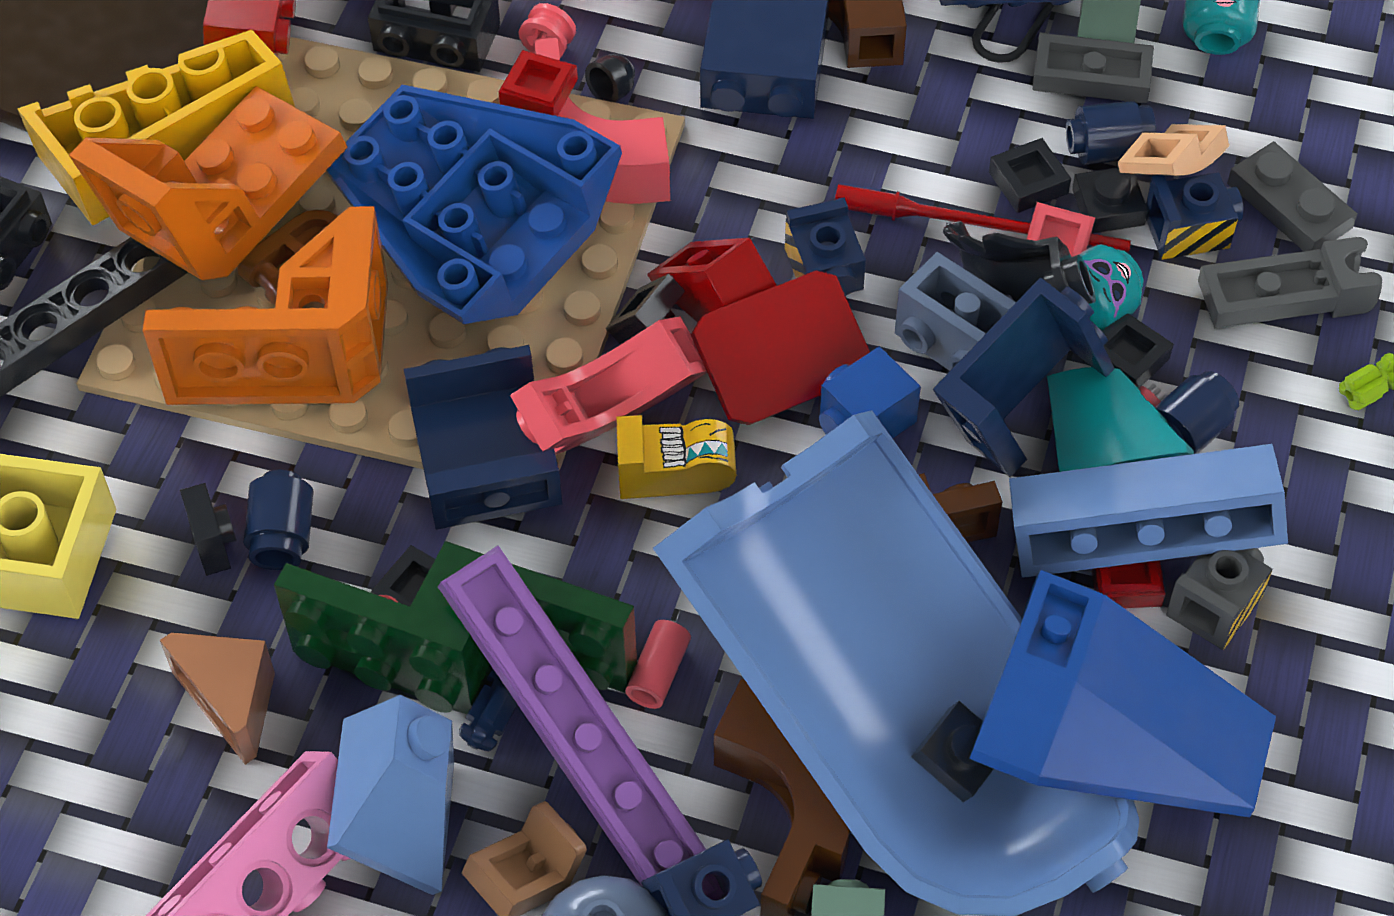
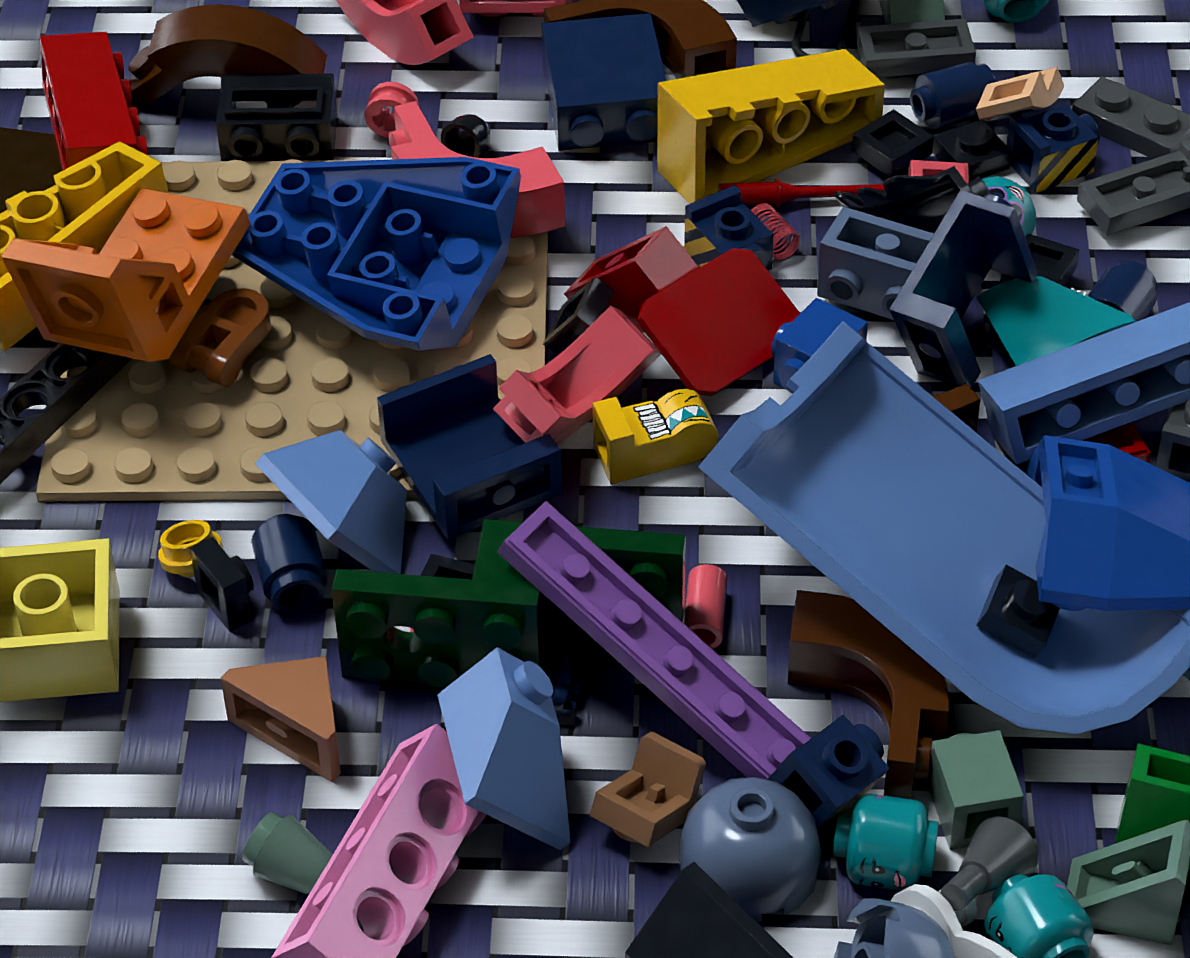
camera: 15 degrees left, 10 degrees down
orange bracket [142,206,389,405] -> none
red tile [498,50,578,116] -> none
none -> yellow plate [158,520,224,577]
none -> sand green cone [242,812,333,895]
none -> medium blue slope [255,430,407,574]
none -> yellow wedge [657,49,885,204]
none -> coral piece [751,203,800,260]

